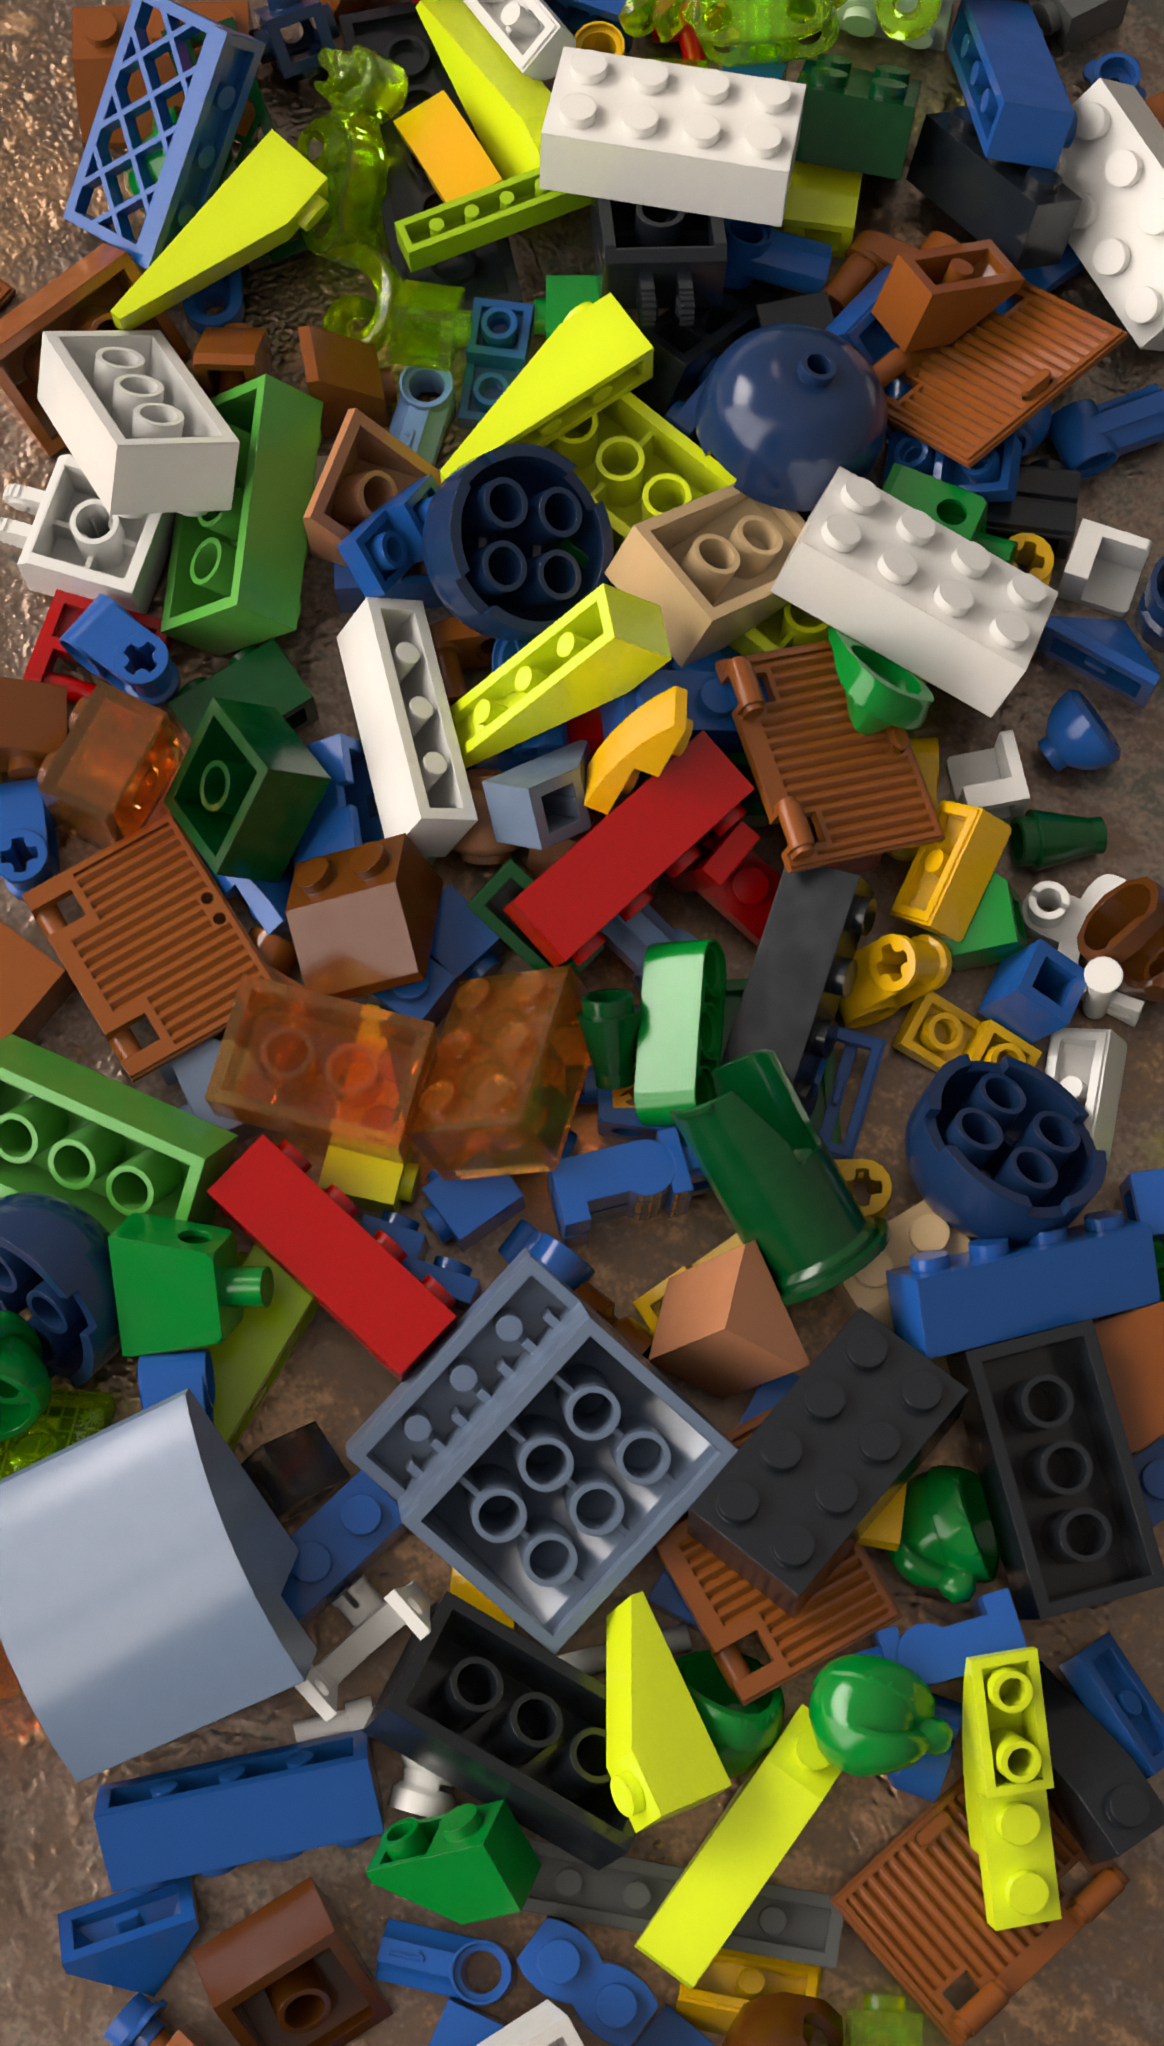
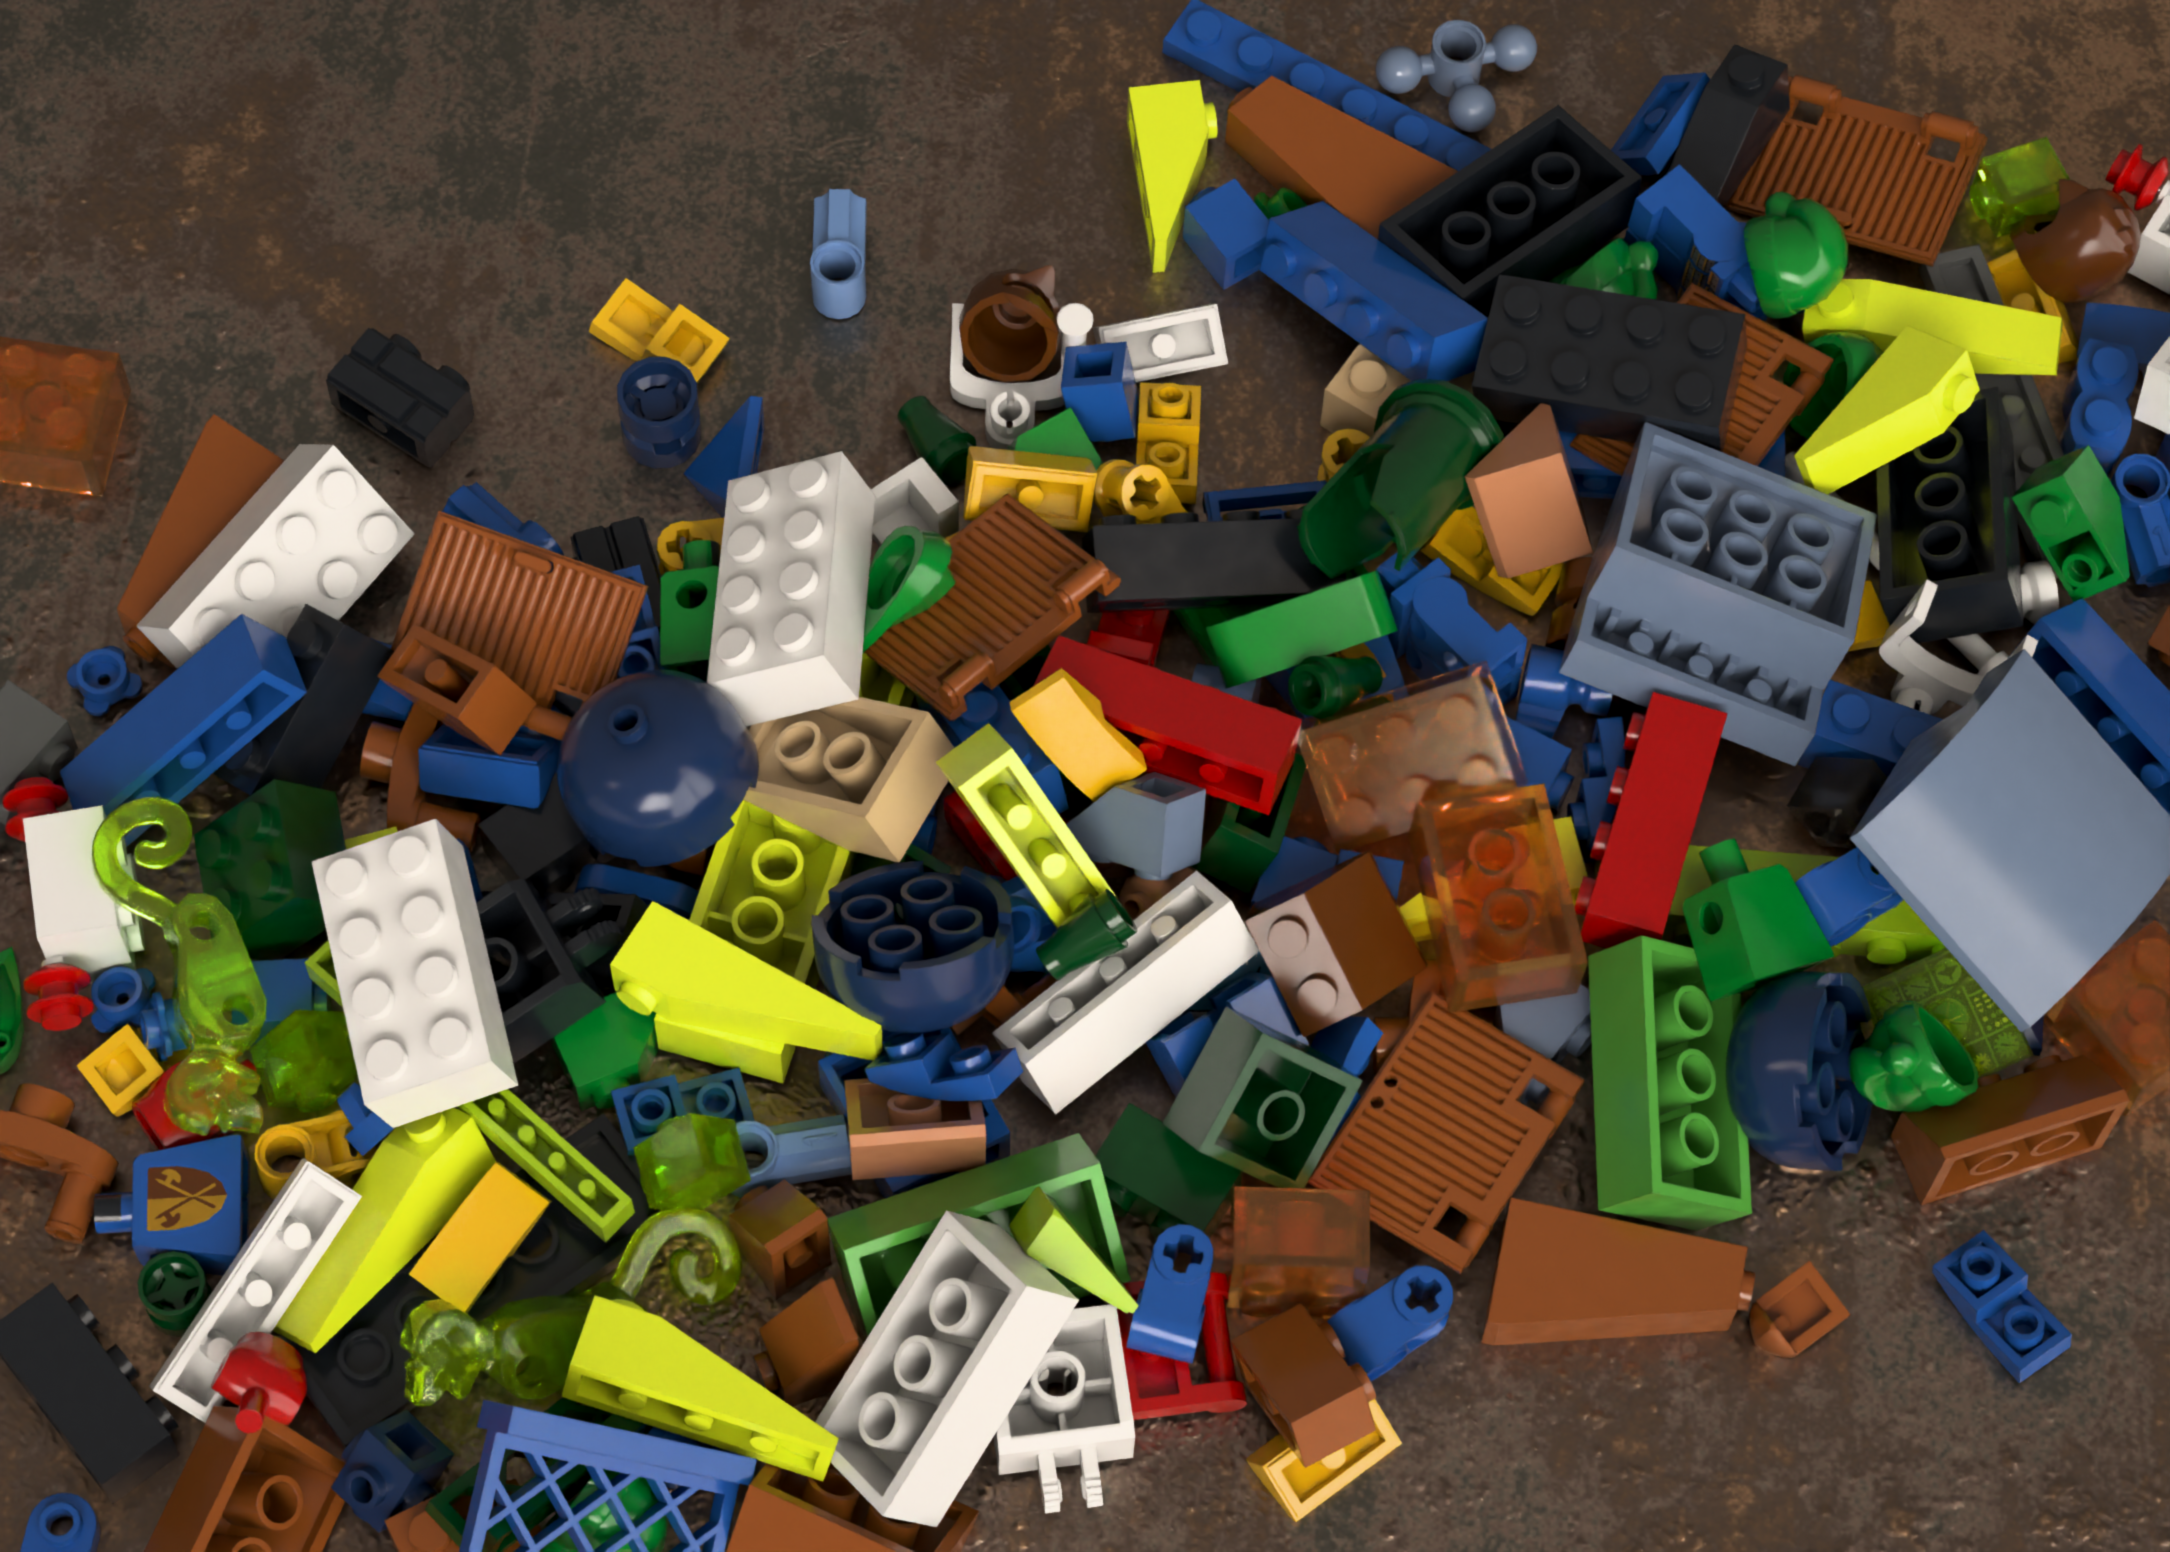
camera: 120 degrees left, 10 degrees down
dark blue cylinder [904,1054,1107,1246] -> none
neon yellow slope [962,1646,1062,1931] -> none
blue brick [1037,689,1121,772] -> none
white panel [1057,518,1153,618] -> none
none -> lime slope [1009,1187,1139,1314]
none -> dark green cone [1036,889,1138,981]

